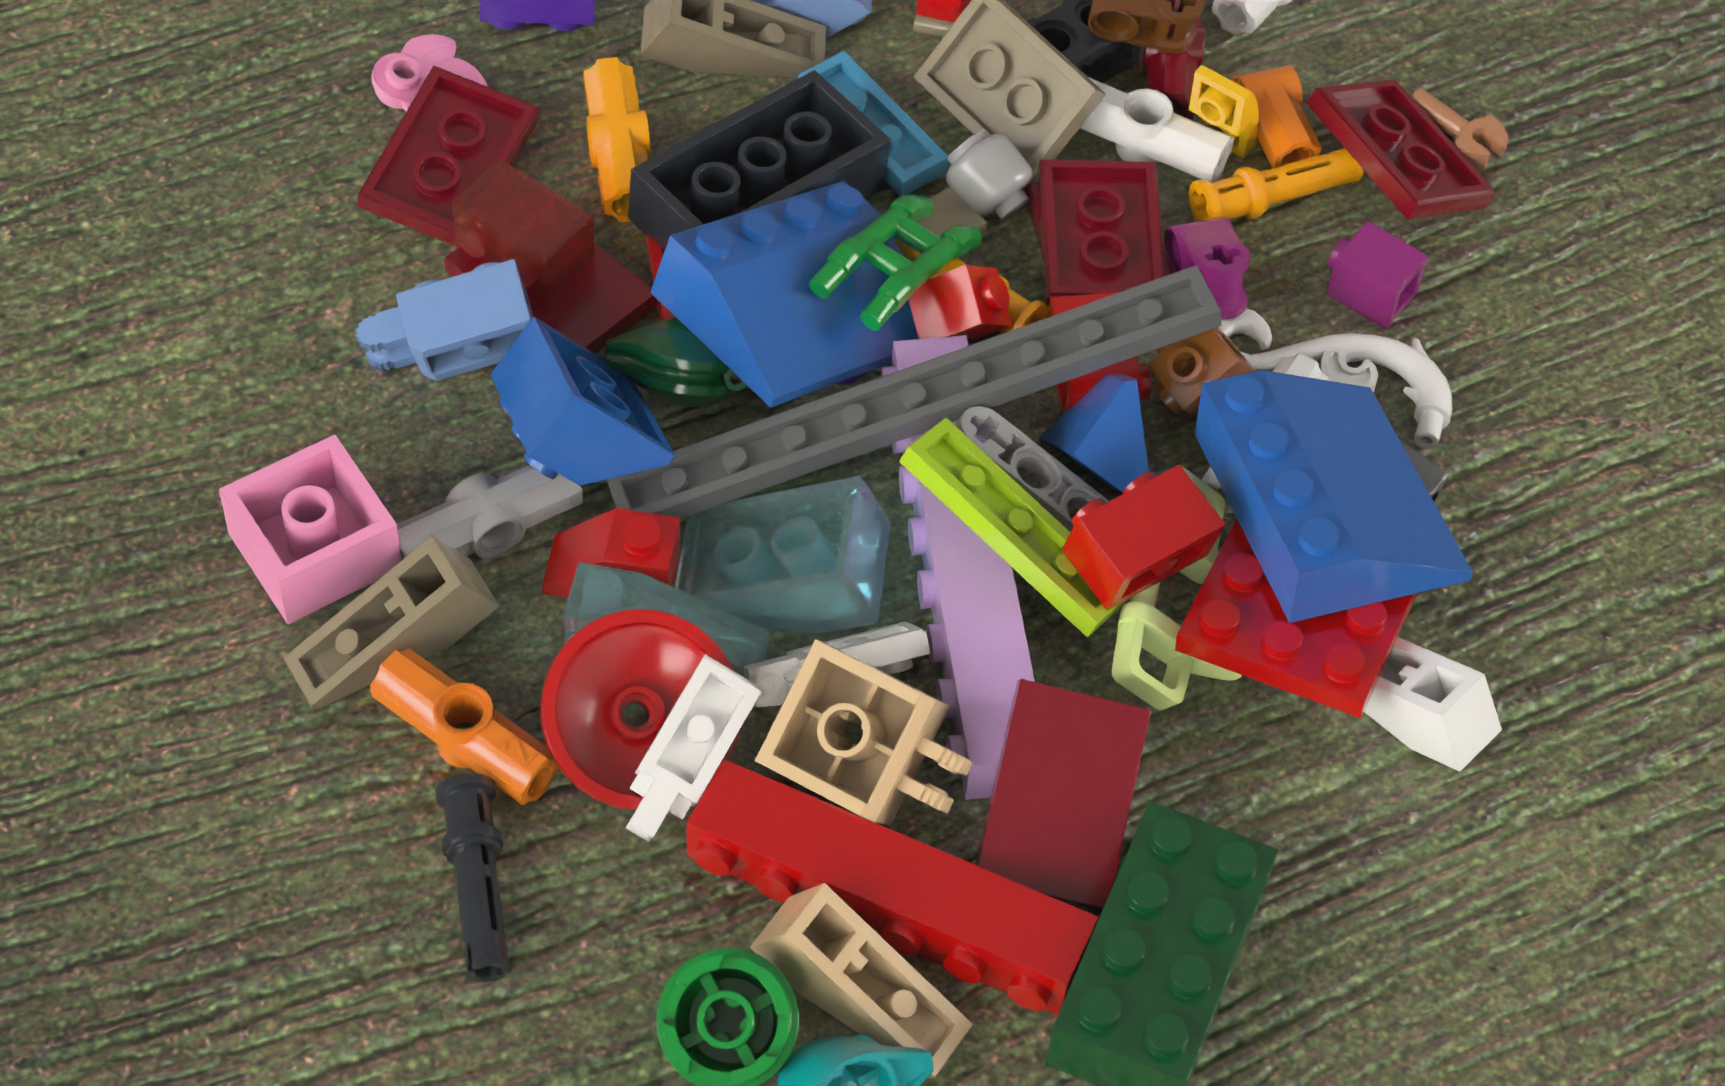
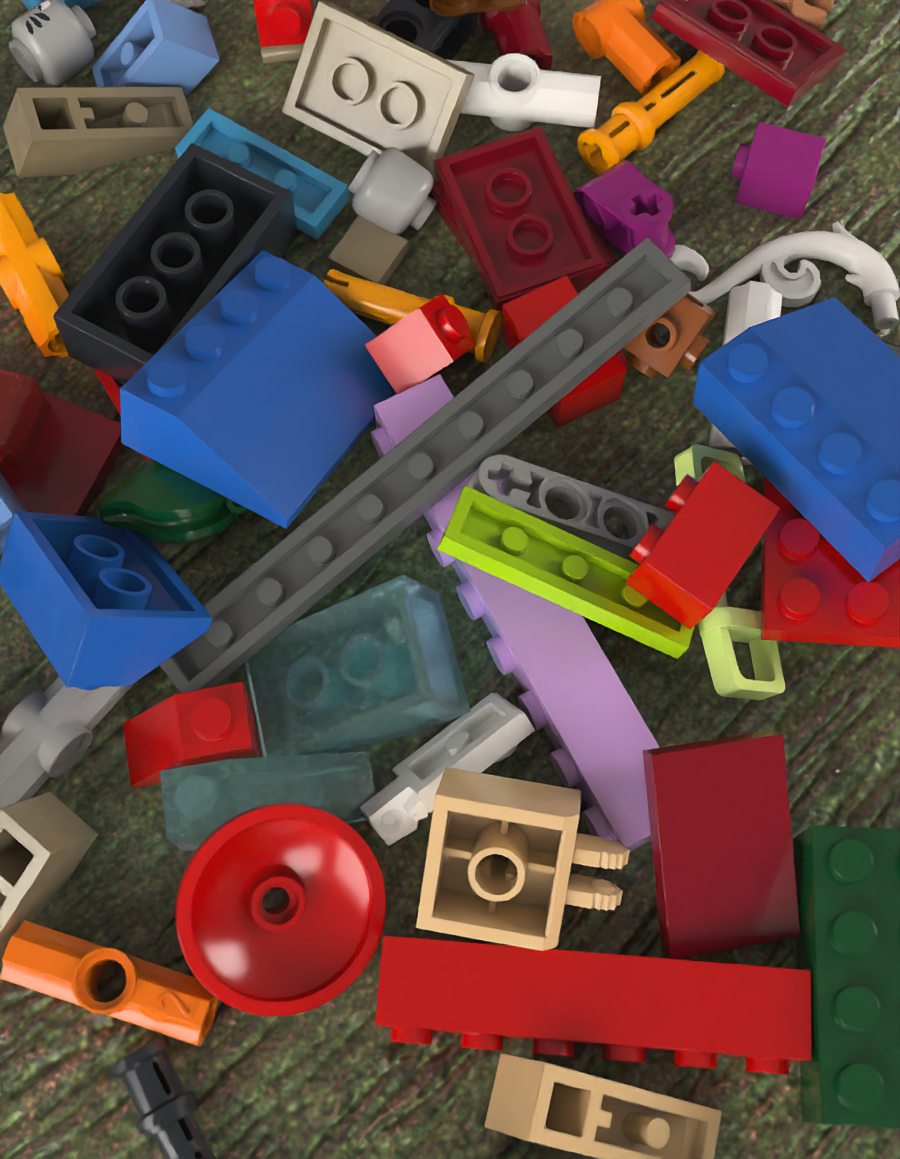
camera: 15 degrees left, 15 degrees up
white hinge [626,654,763,842] -> none
green piece [809,194,982,331] -> none
blue slope [1039,372,1149,495] -> none
yellow slope [1189,65,1259,159] -> none

